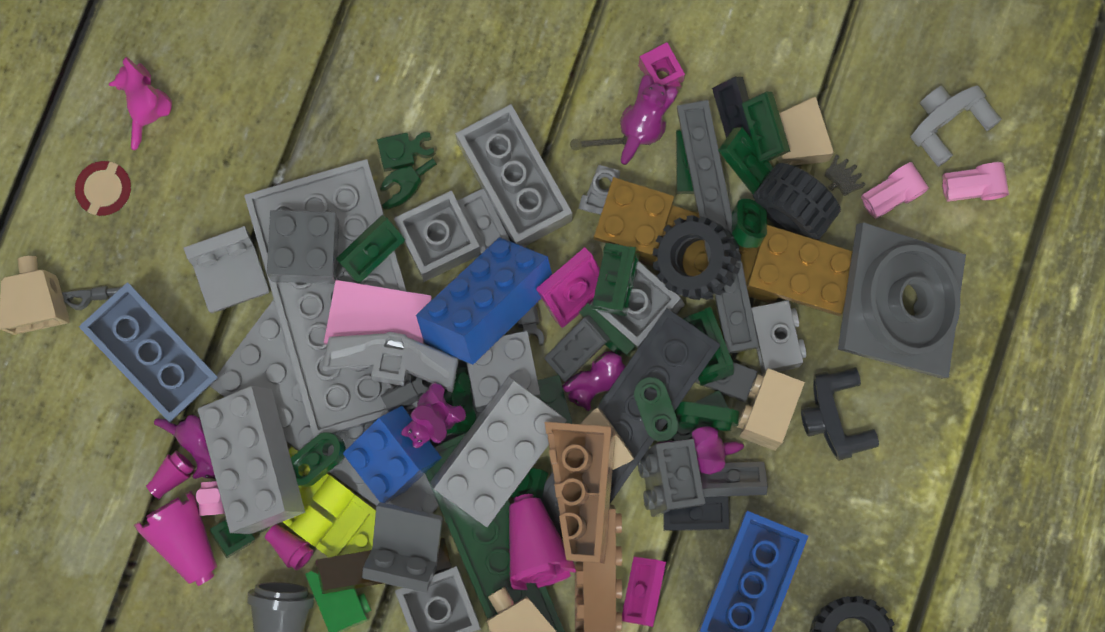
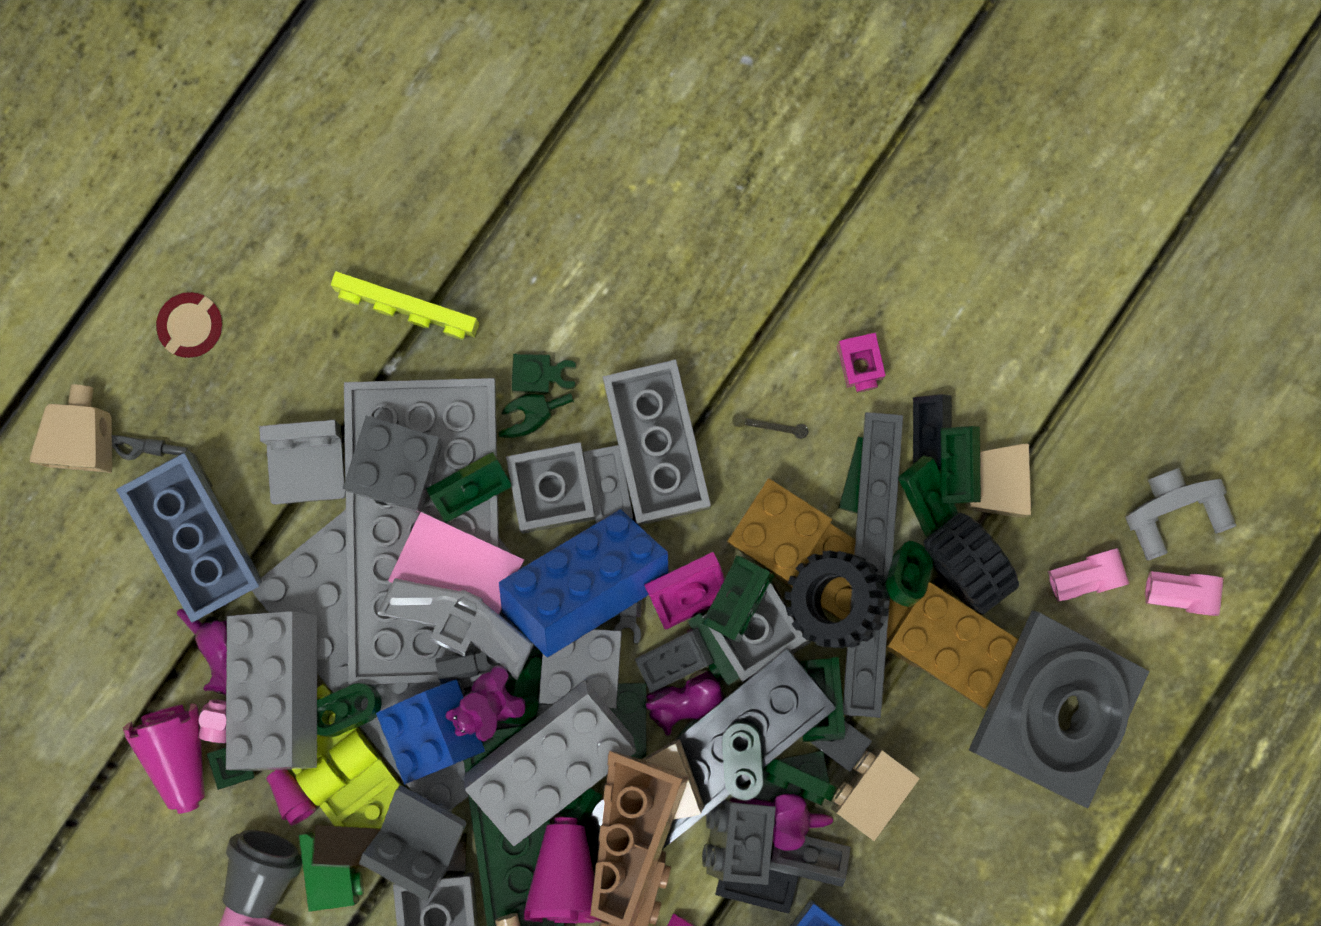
camera: 15 degrees right, 5 degrees up
dark pink animal [108,57,172,150] -> none
dark pink cone [146,451,194,499] -> none
light grey plate [578,165,620,215] -> none
magenta animal [620,75,678,165] -> none
light grey brick [751,300,806,375] -> none
black connector [801,367,879,461] -> none
clear smoke piece [824,155,865,196] -> none
none -> neon yellow plate [331,271,479,340]

